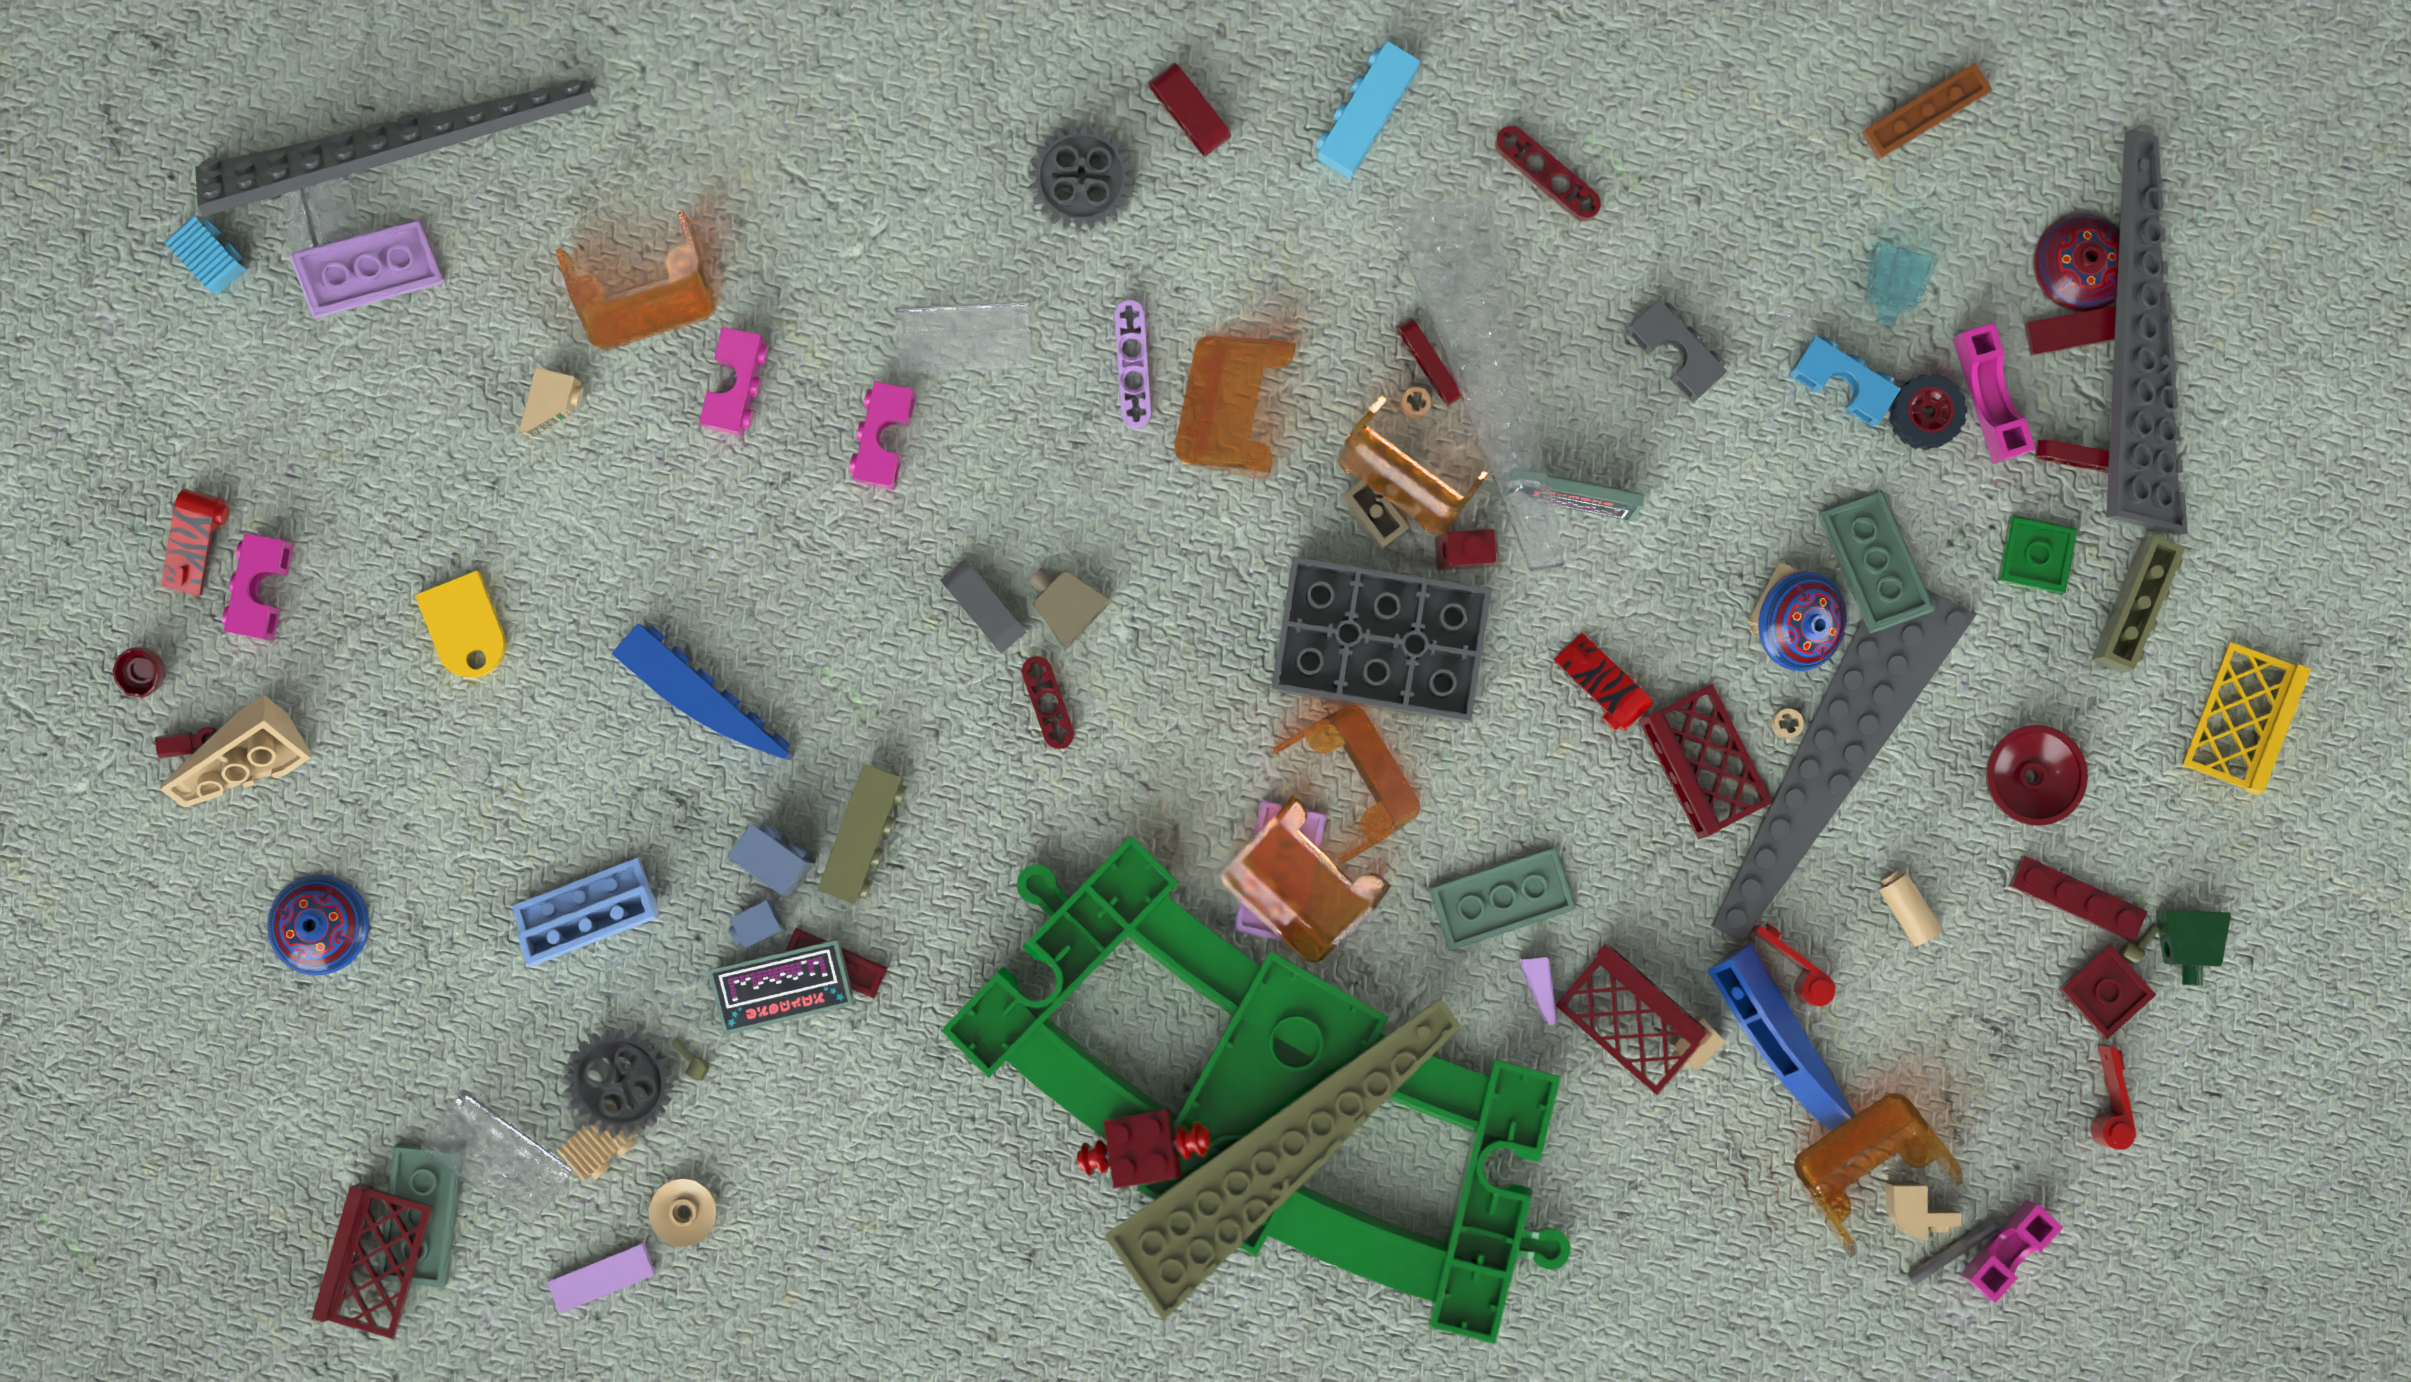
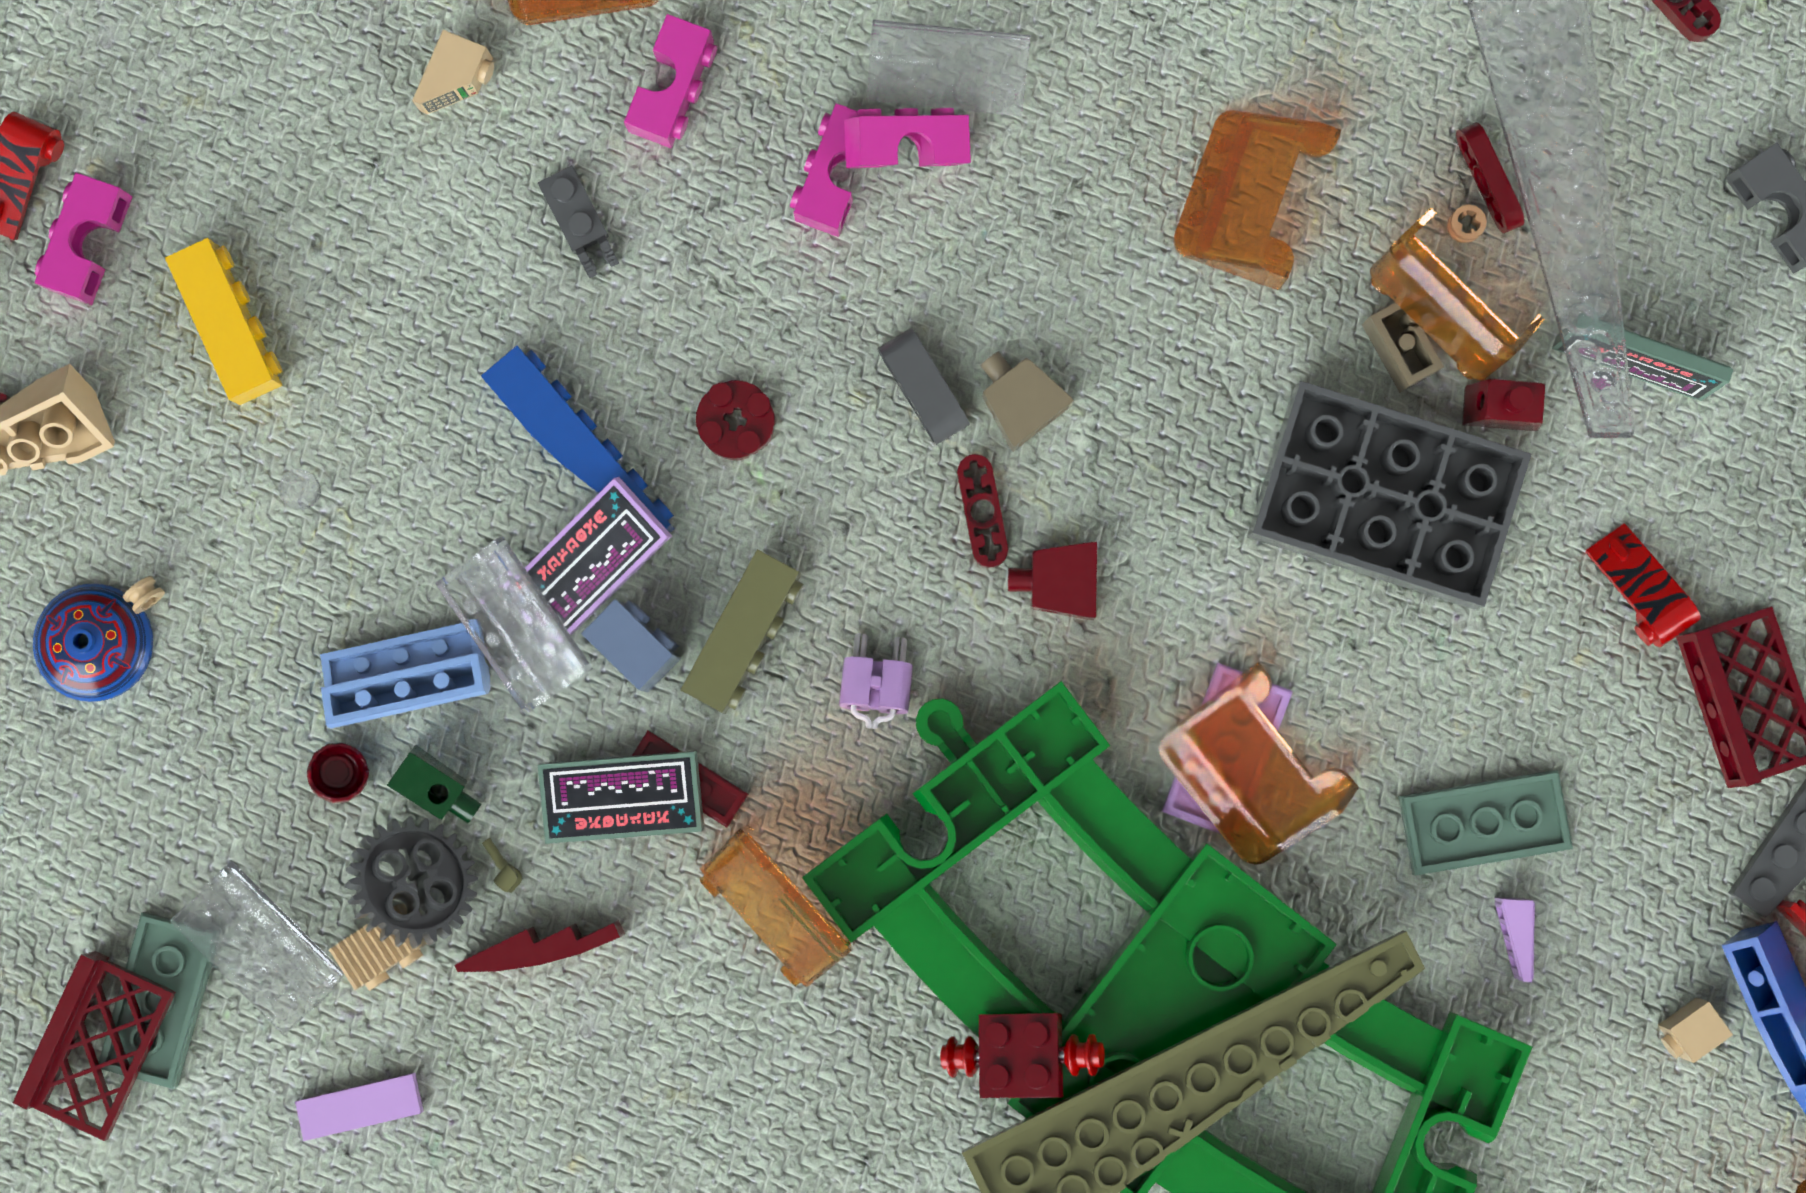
camera: 20 degrees right, 0 degrees up
yellow tile [415,570,506,678] -> none
tan dish [649,1178,717,1247] -> none
sand blue brick [729,900,786,948] -> none
lavender beam [1115,300,1151,430] -> none
clear orange windscreen [1271,705,1420,865] -> none
dark red fence [1555,944,1713,1095] -> none
none -> tan bush [123,576,165,614]
none -> yellow brick [165,238,283,405]
none -> dark red hair [307,743,369,803]
none -> dark green torso [387,745,482,824]
none -> clear brick [435,536,593,715]
none -> dark red slope [454,920,625,972]
none -> tile [508,477,672,643]
none -> dark grey hinge [538,165,619,278]
none -> dark red plate [696,380,775,460]
none -> clear orange windscreen [699,824,855,987]
none -> lavender piece [839,633,913,729]
none -> dark pink arch [844,108,971,168]
none -> dark red torso [1007,542,1097,620]

